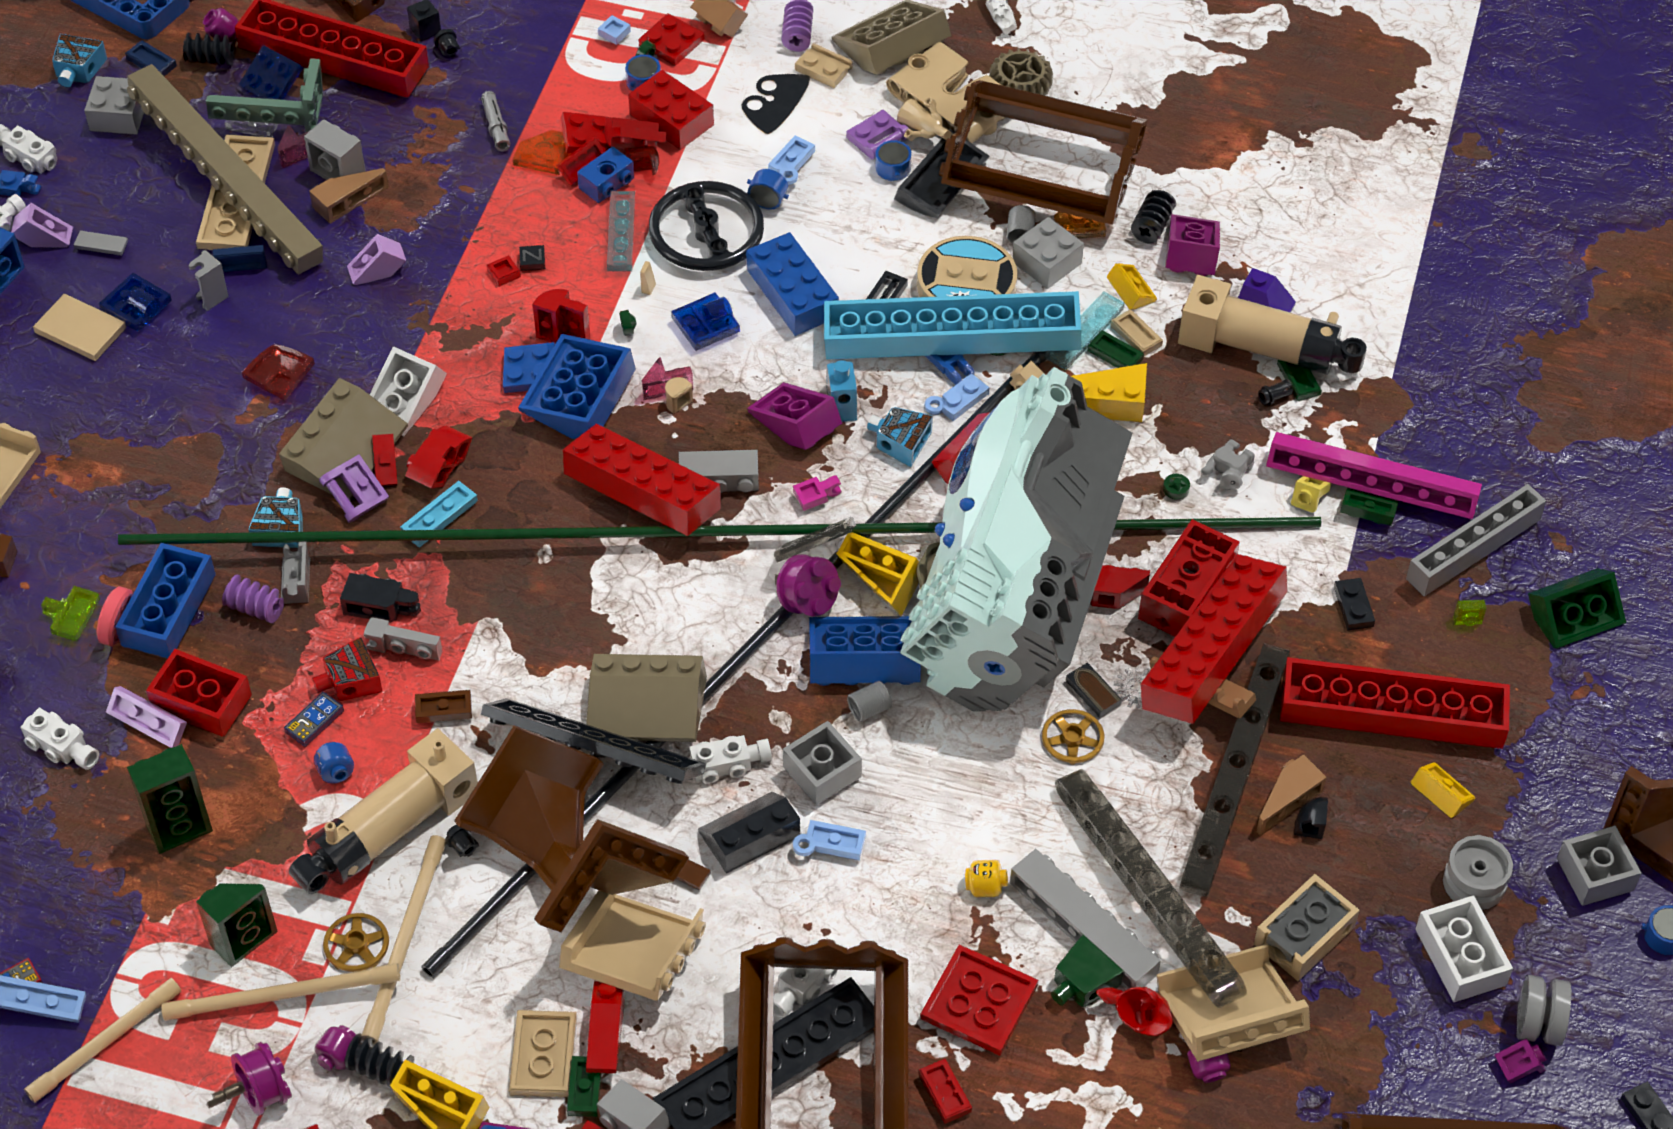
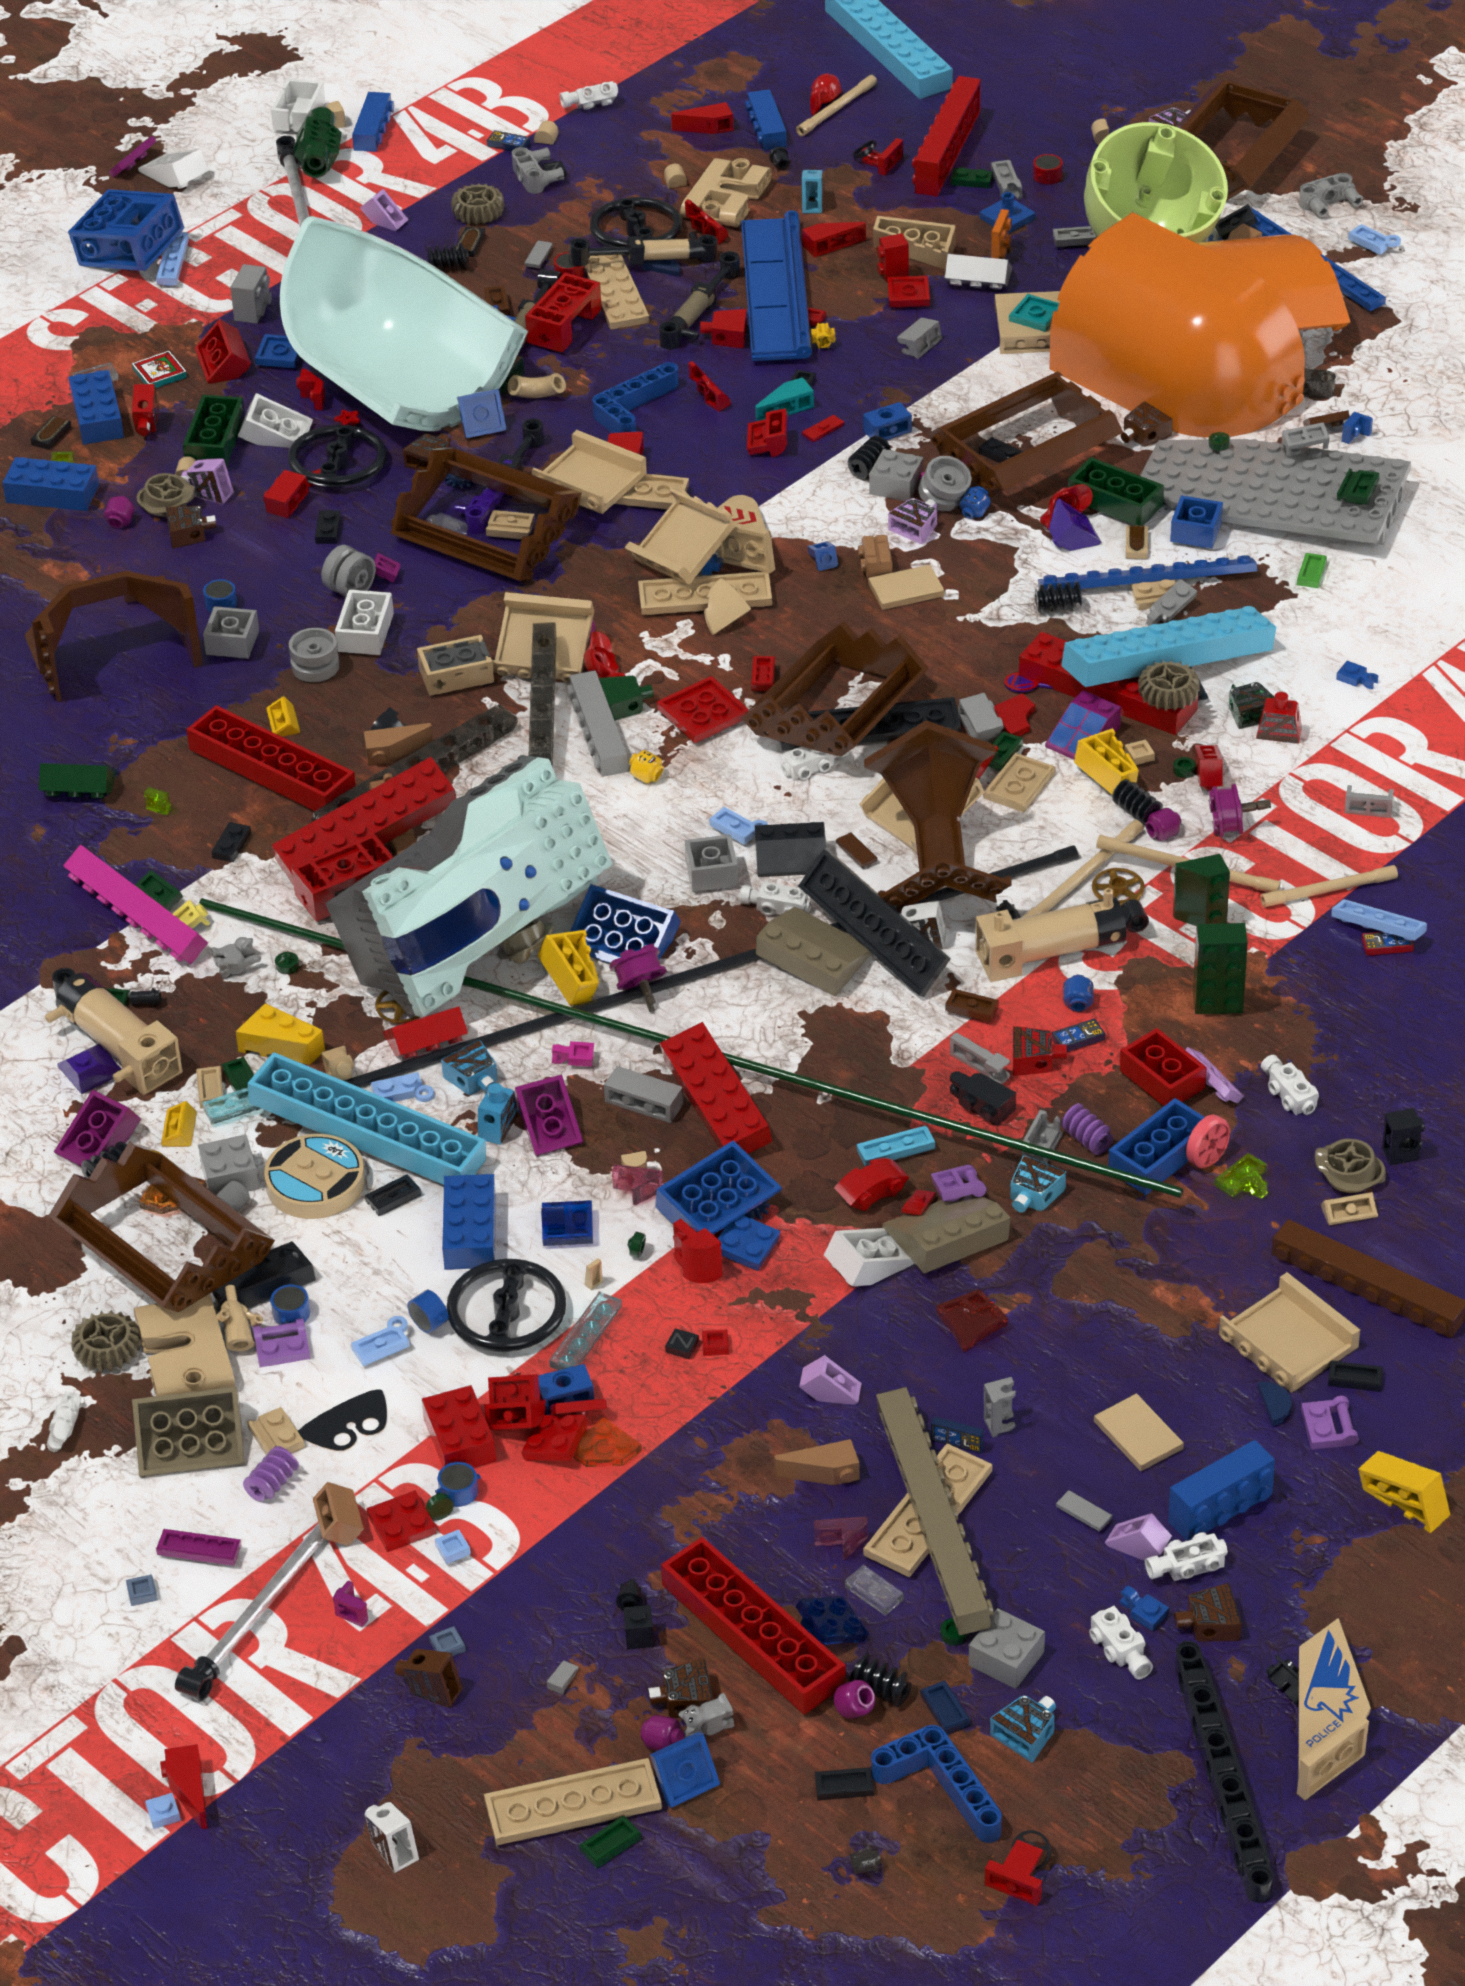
camera: 150 degrees left, 10 degrees down
clear blue plate [99,273,172,332] -> none
sand green bracket [206,59,323,134] -> none
light grey brick [304,119,366,180] -> none
light grey pin [481,91,511,152] -> none
clear smoke tile [773,517,857,563] -> none
light grey piece [847,681,892,722] -> none
light grey brick [1406,484,1546,596] -> none

